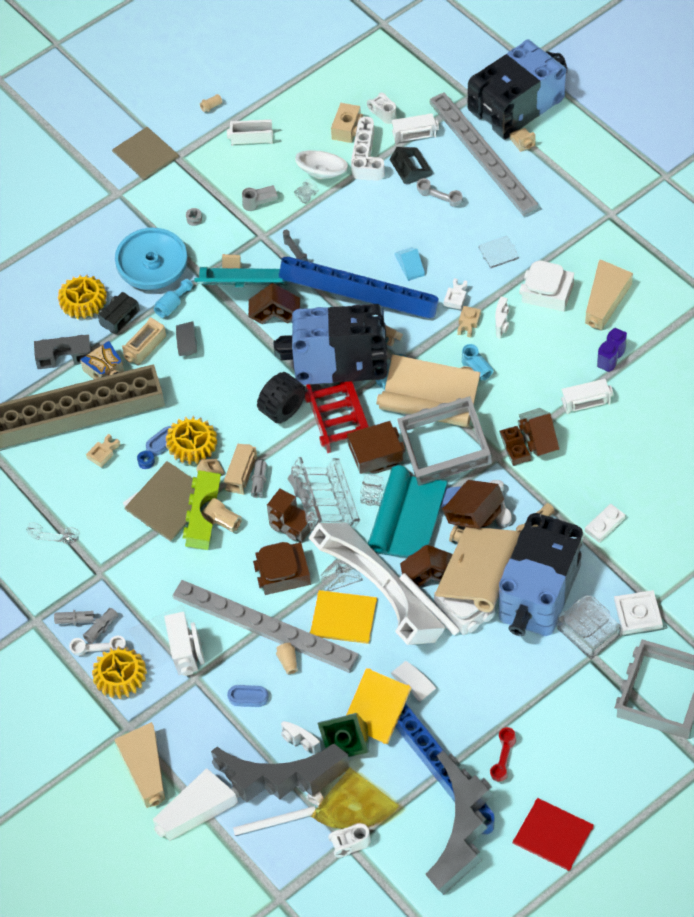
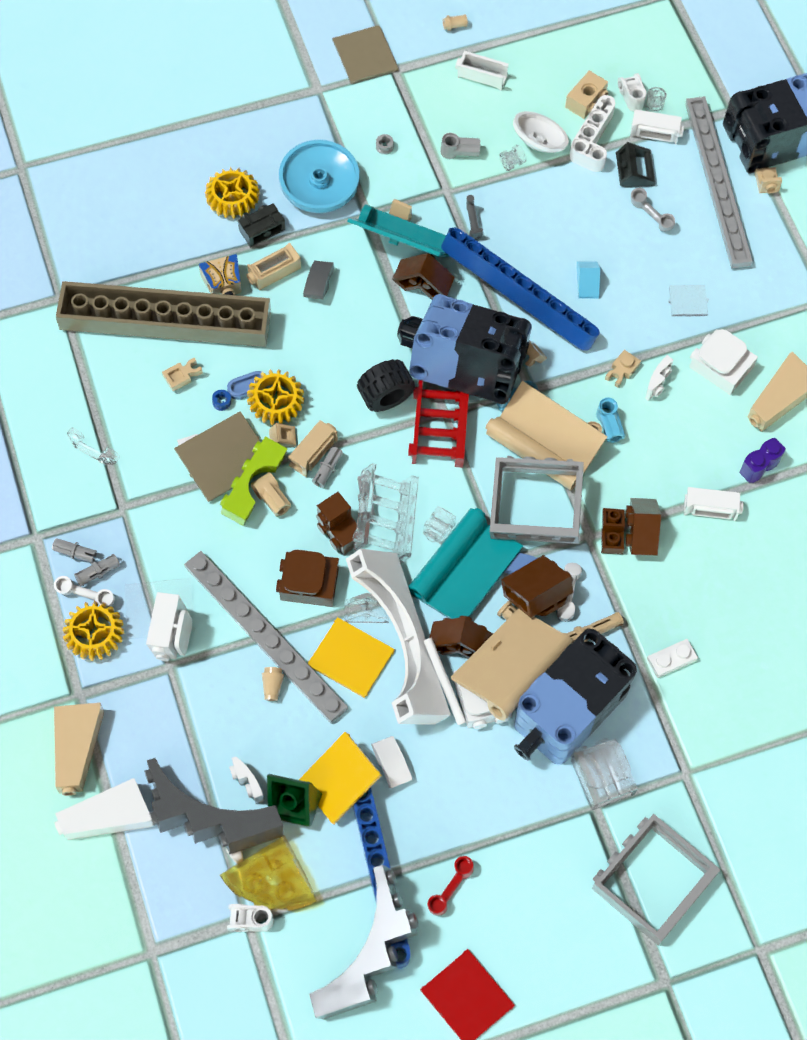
camera: 15 degrees right, 10 degrees up
dark grey arch [34,334,92,370] -> none
medium azure piece [153,279,193,318] -> none
medium blue tile [227,685,268,707] -> none
white bar [233,806,316,836] -> none
reddish brown brick [347,421,406,474] -> none
white plate [443,278,468,310] -> none
white plate [614,590,663,635] -> none
none -> clear wheel [645,87,667,113]

